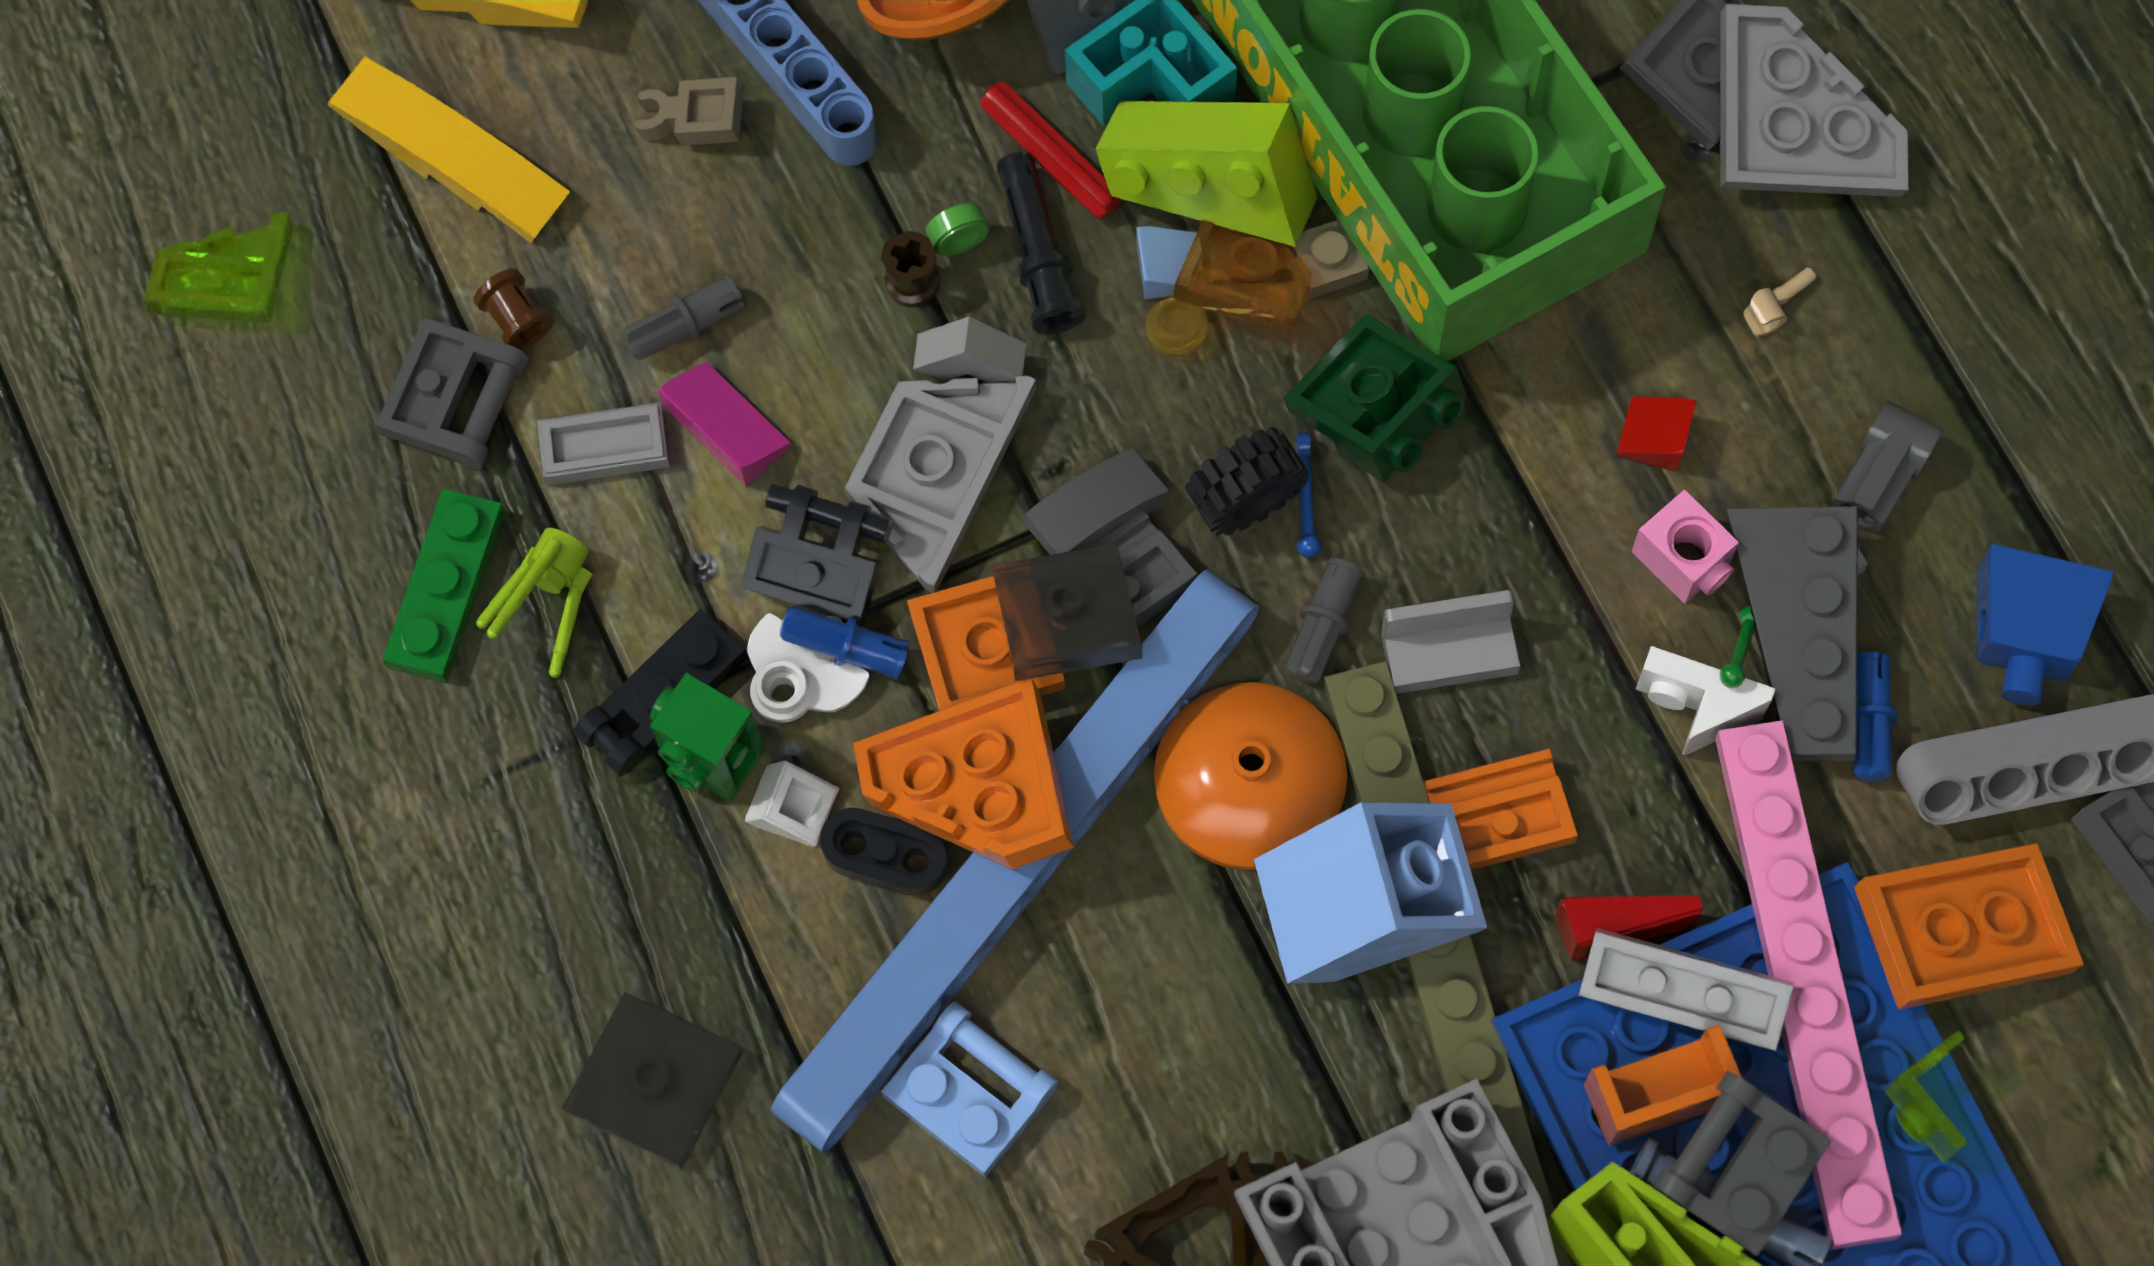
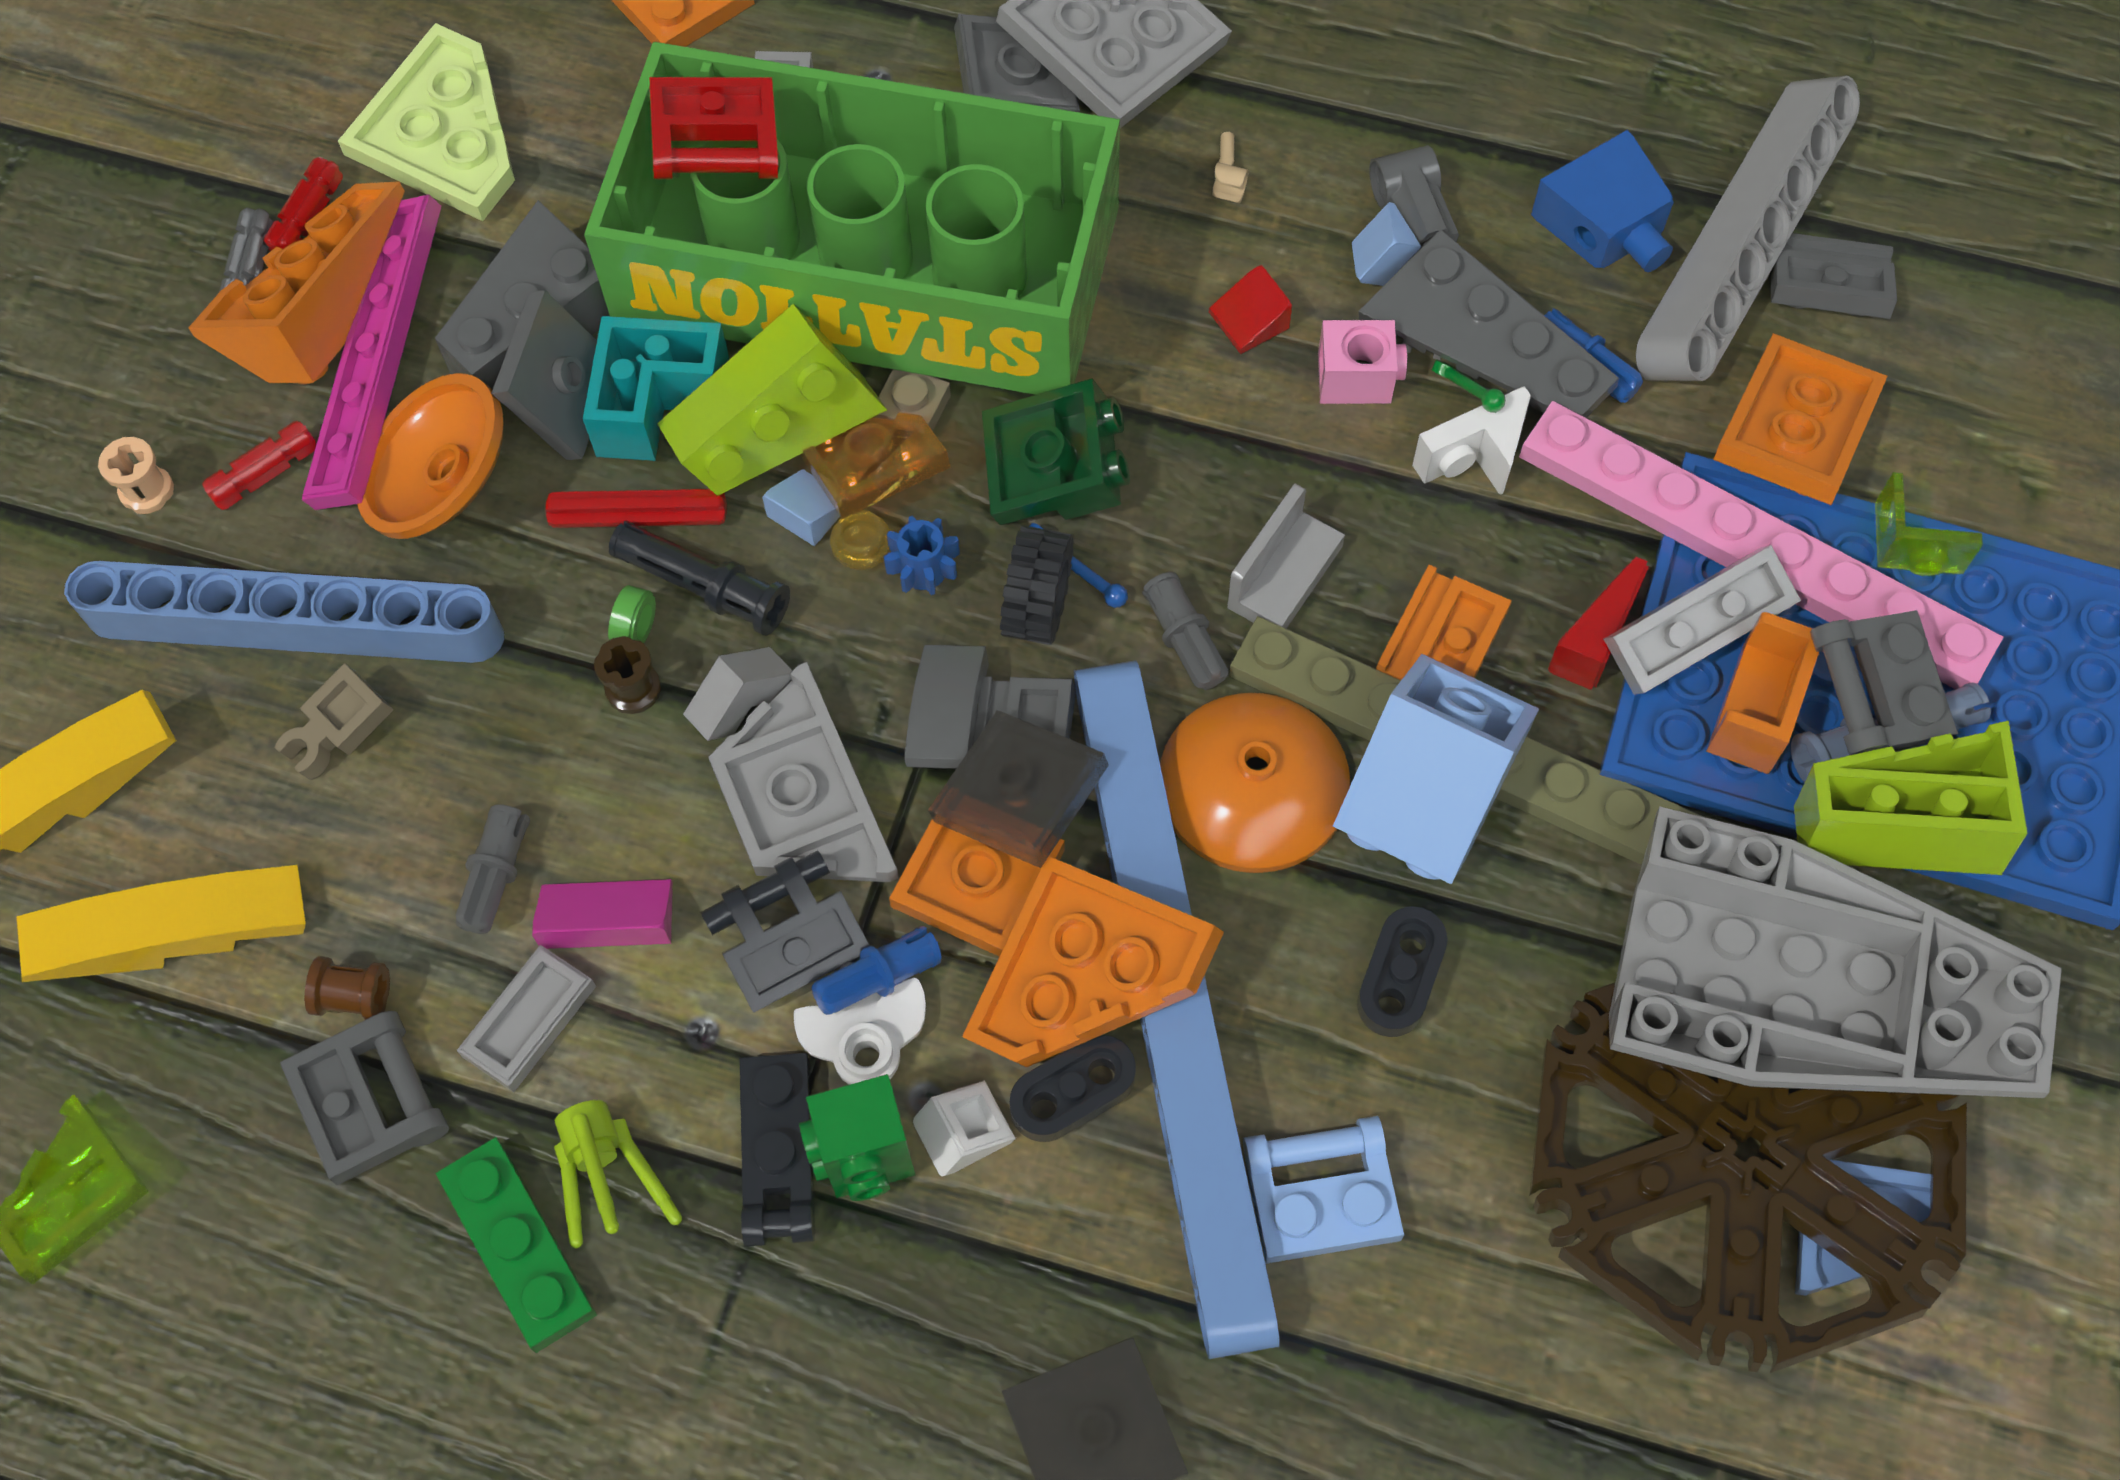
camera: 50 degrees left, 5 degrees down
none -> blue gear [884,516,960,595]
none -> light blue slope [1352,202,1421,286]
none -> black plate [1357,906,1448,1037]

